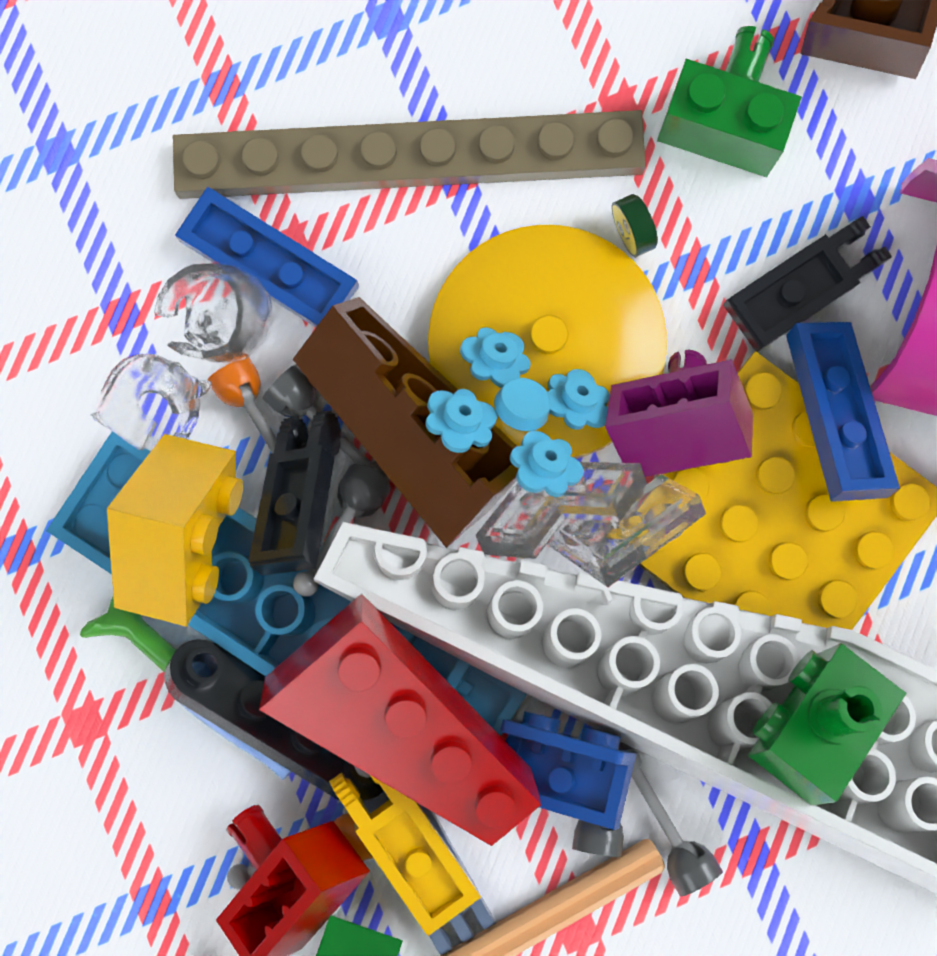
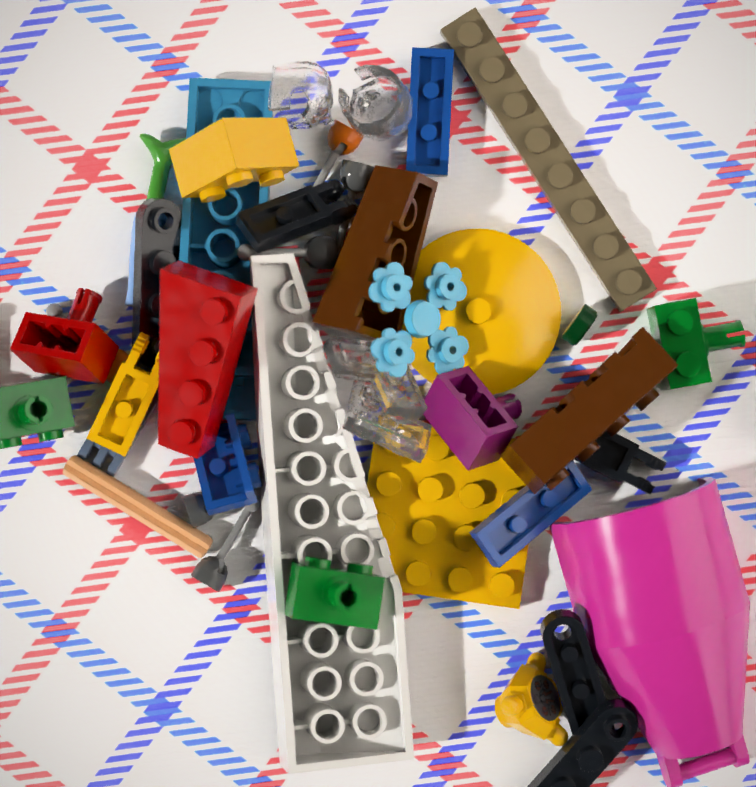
camera: 55 degrees right, 5 degrees up
none -> reddish brown wedge [500,327,678,494]

